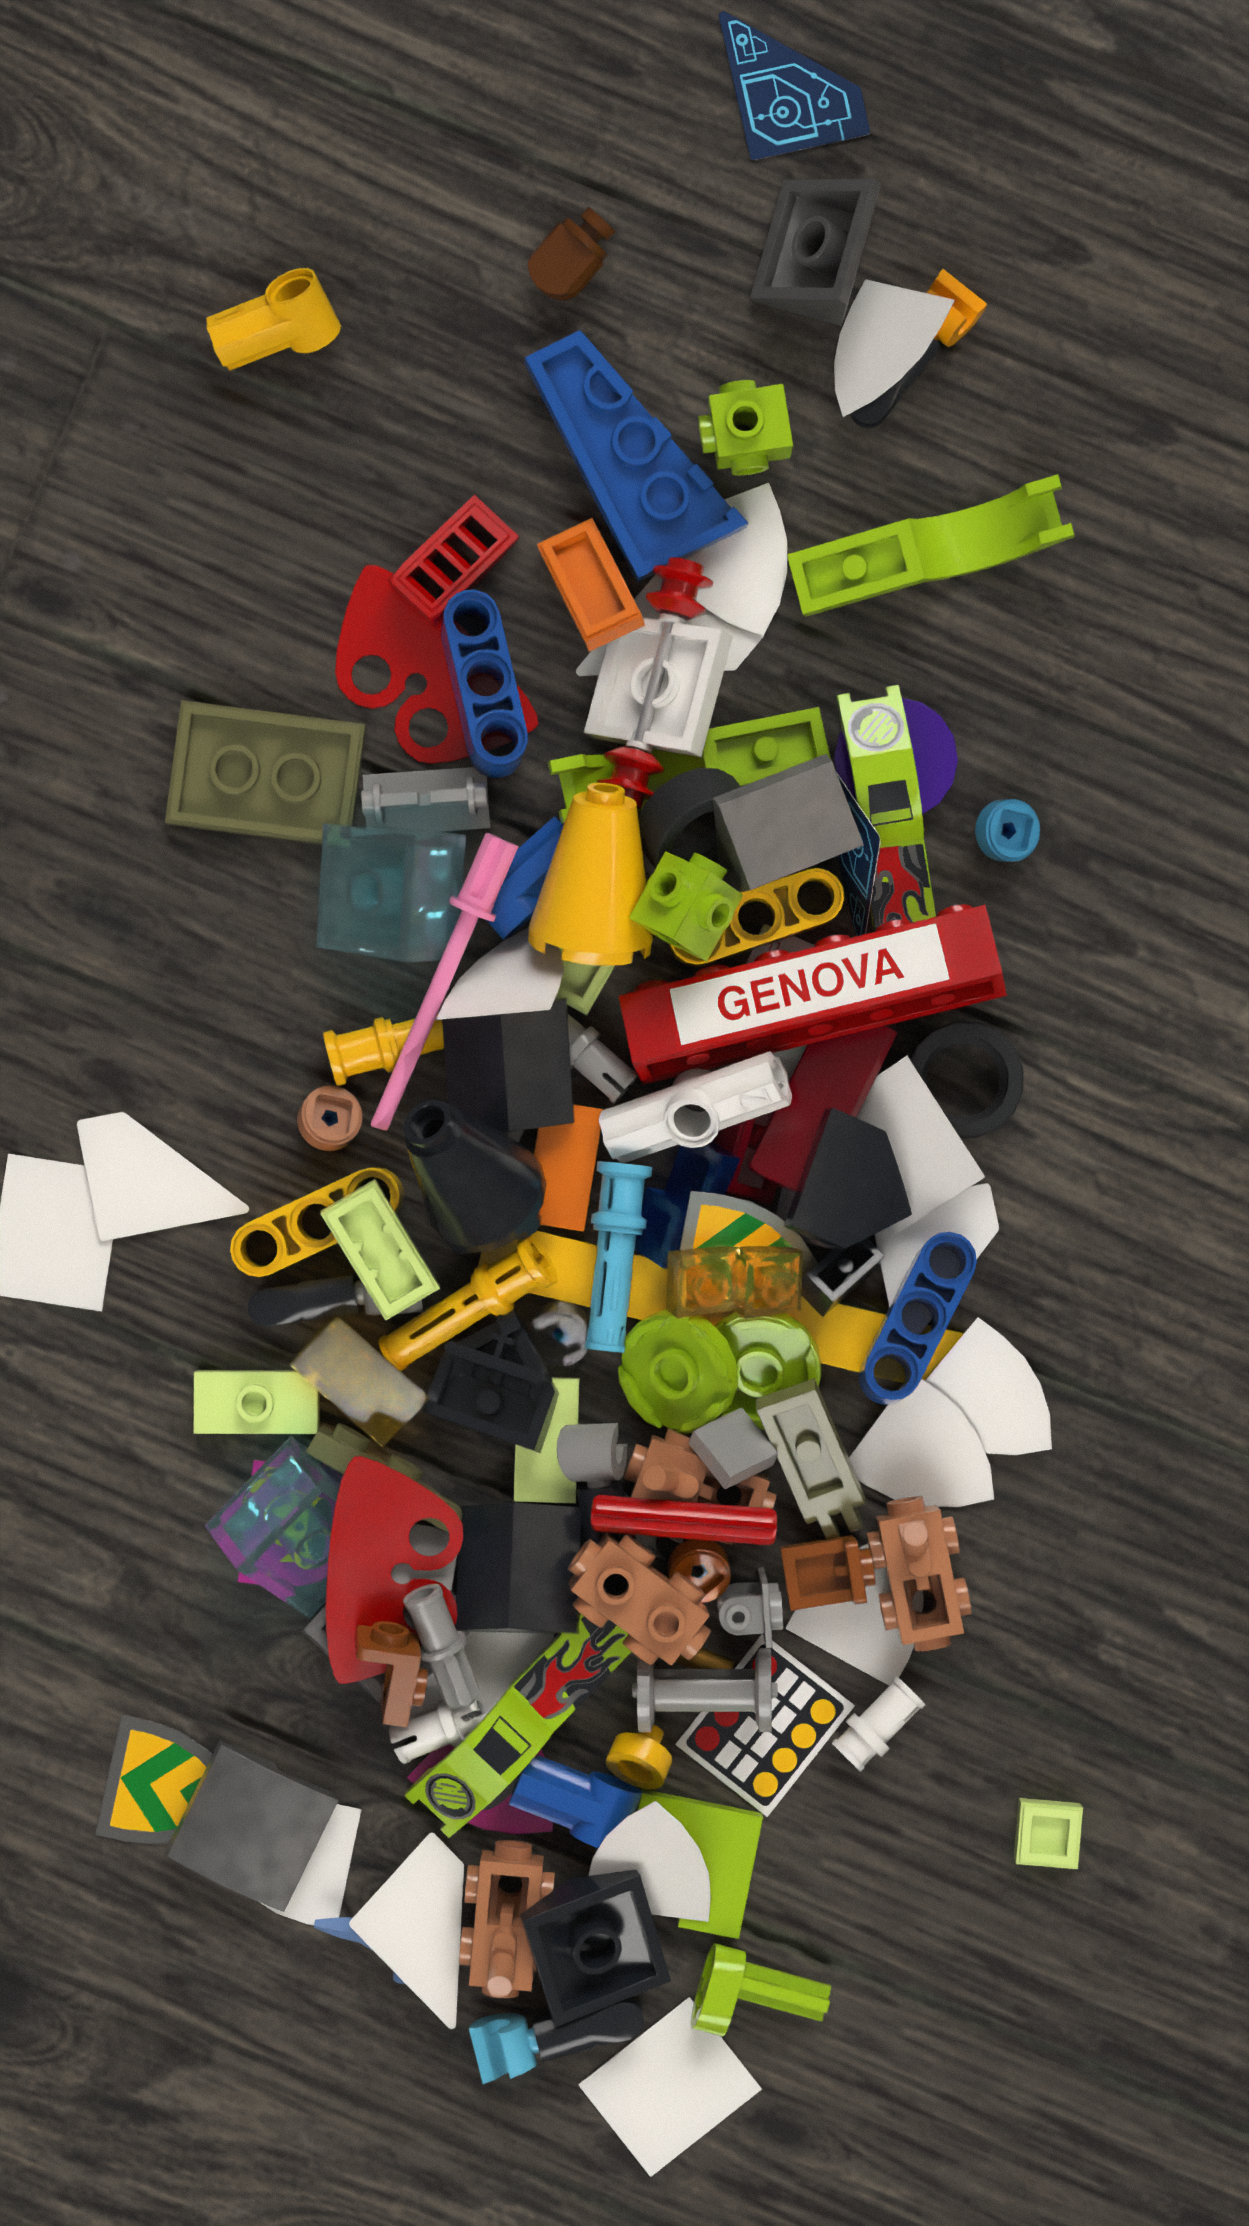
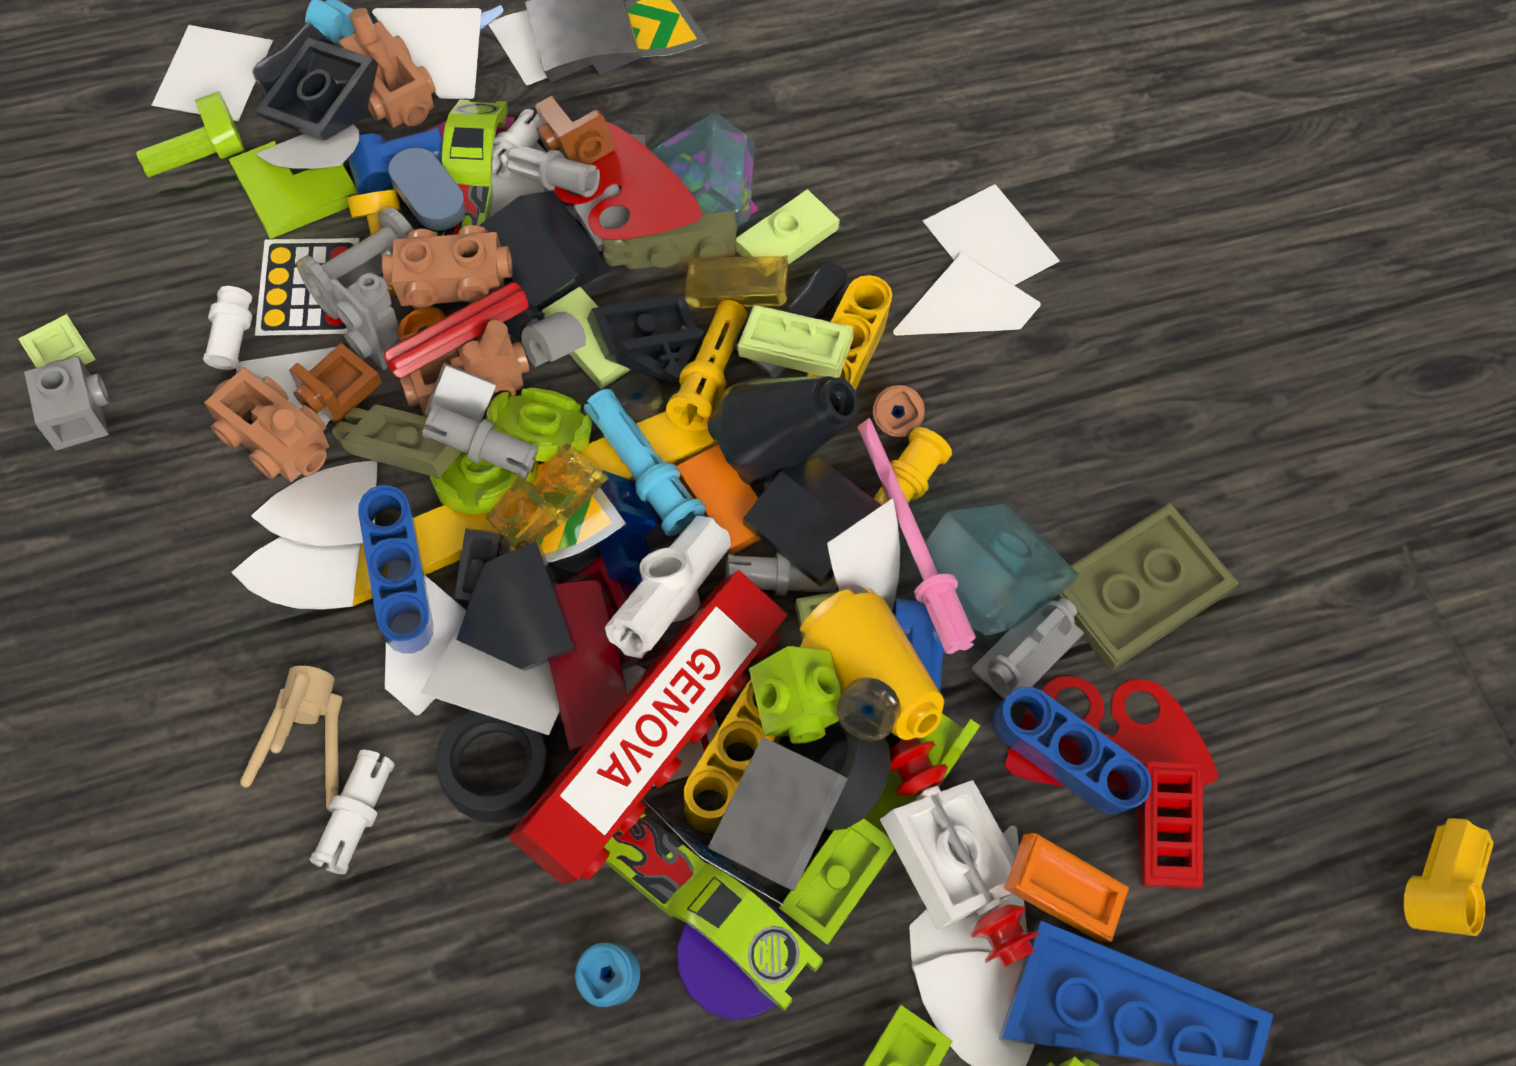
camera: 130 degrees right, 25 degrees down
none -> light grey brick [24,356,110,451]
none -> tan plant [240,666,343,812]
none -> white pin [309,750,395,874]
none -> sand blue tile [388,148,466,230]
none -> light grey pin [422,404,539,479]
none -> clear smoke tile [836,677,901,741]

